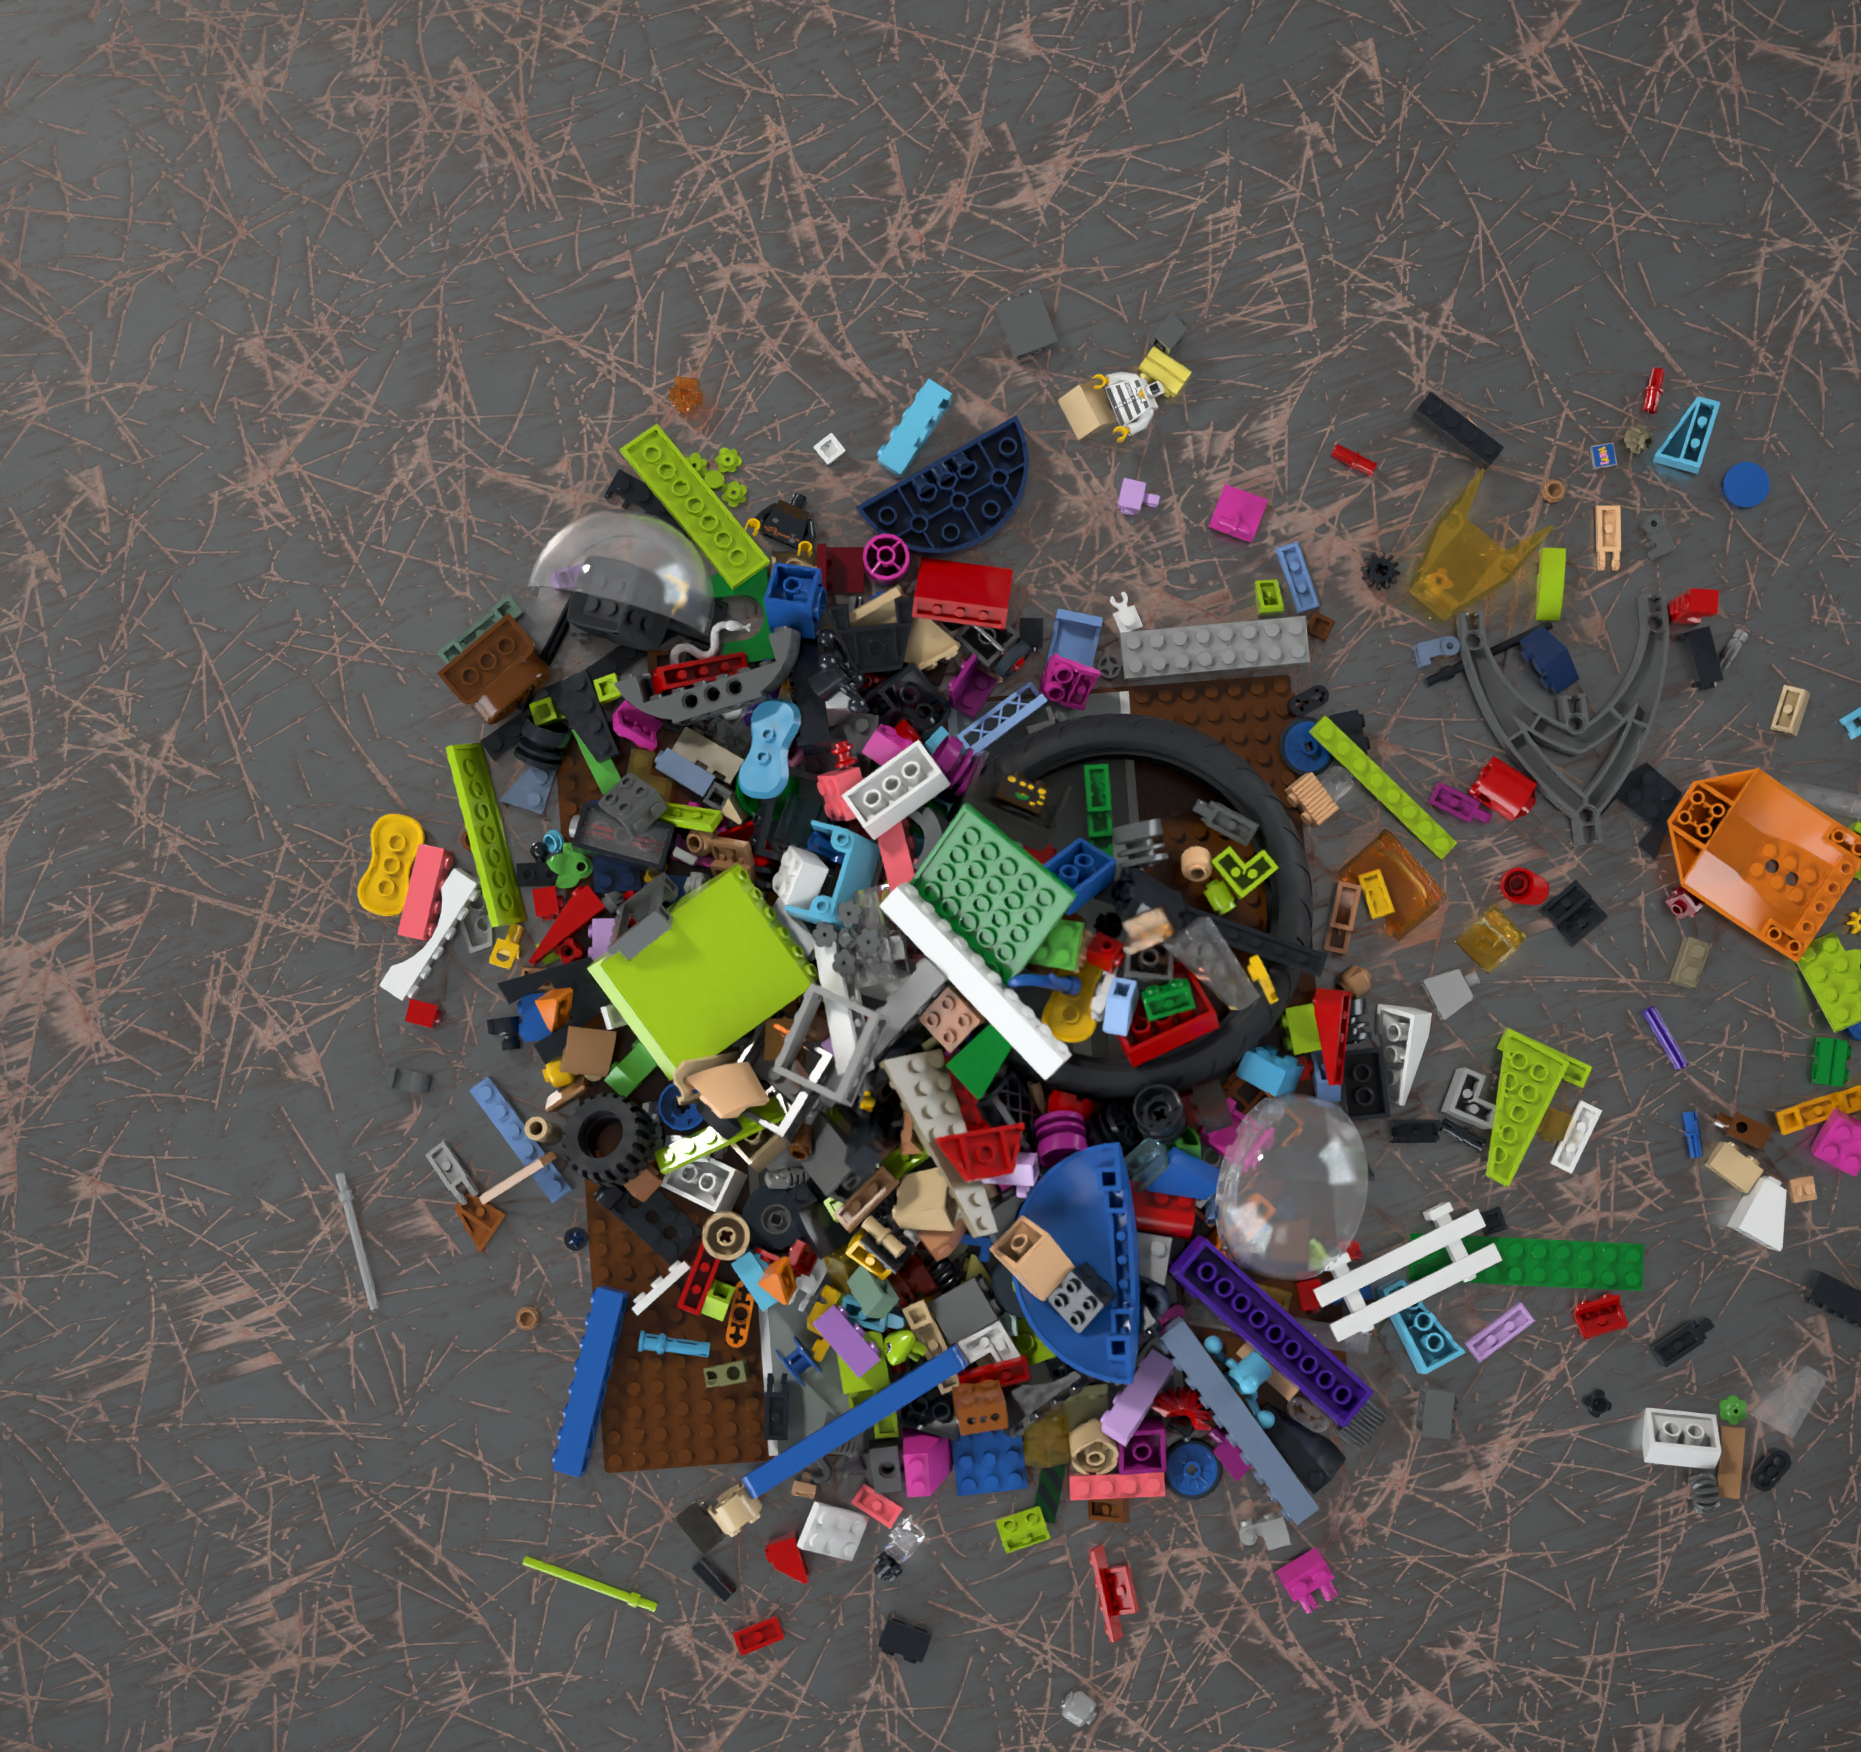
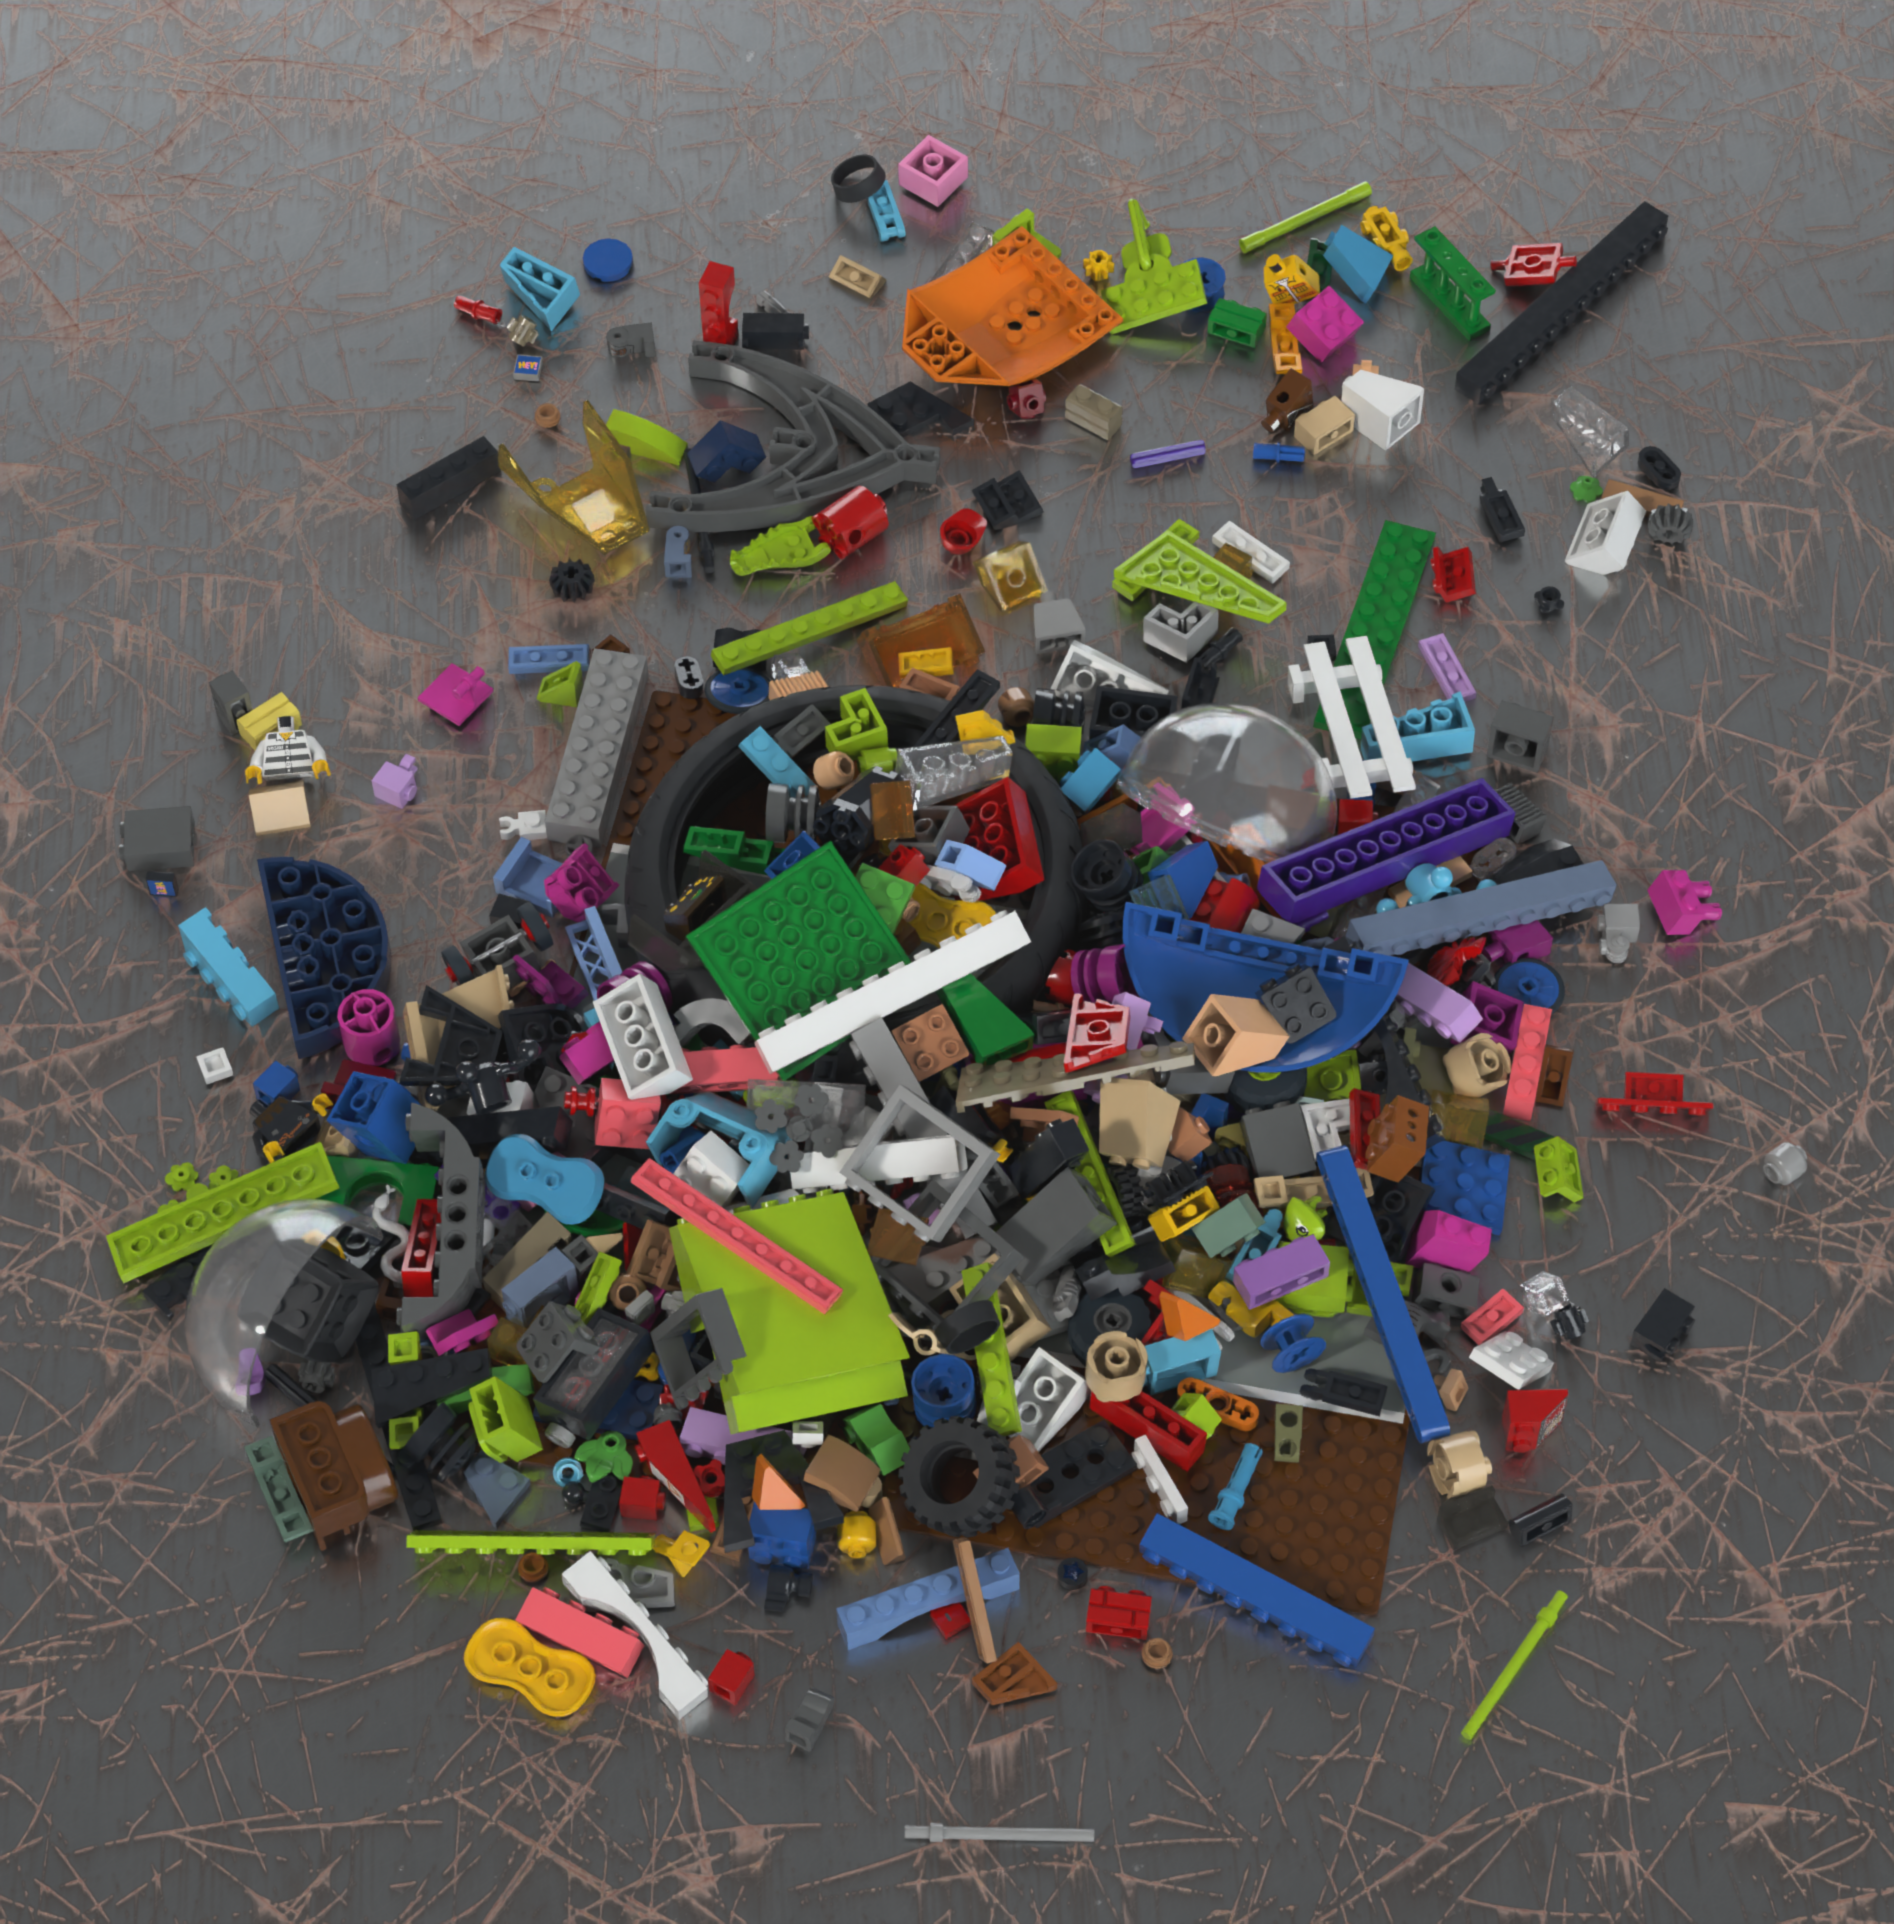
camera: 75 degrees left, 30 degrees down
light grey hinge [425,1141,479,1205] -> none
tan brick [525,1117,562,1146] -> none
clear orange brick [669,376,703,413] -> none
light nougat slope [684,1062,770,1119] -> none
red plate [732,1615,785,1656] -> none
reddish brown cone [788,1123,813,1160] -> none
medium nougat tile [833,1164,901,1232] -> none
tan pin [861,1215,906,1258] -> none
red panel [912,557,1013,630] -> none
blue plant [1008,973,1082,996] -> none
green bracket [1141,978,1195,1021] -> none
red slope [1313,988,1352,1086] -> none
red axle [1331,444,1377,476] -> none
magenta plate [1428,781,1493,824] -> none
light nougat hinge [1595,505,1621,571] -> none
none -> tile [145,871,179,897]
none -> blue brick [253,1061,300,1106]
none -> lime brick [468,1376,543,1463]
none -> coral tile [631,1158,843,1314]
none -> lime animal [730,516,831,576]
none -> medium azure plate [738,726,815,797]
none -> red tile [930,1602,971,1640]
none -> red brick [1086,1586,1152,1640]

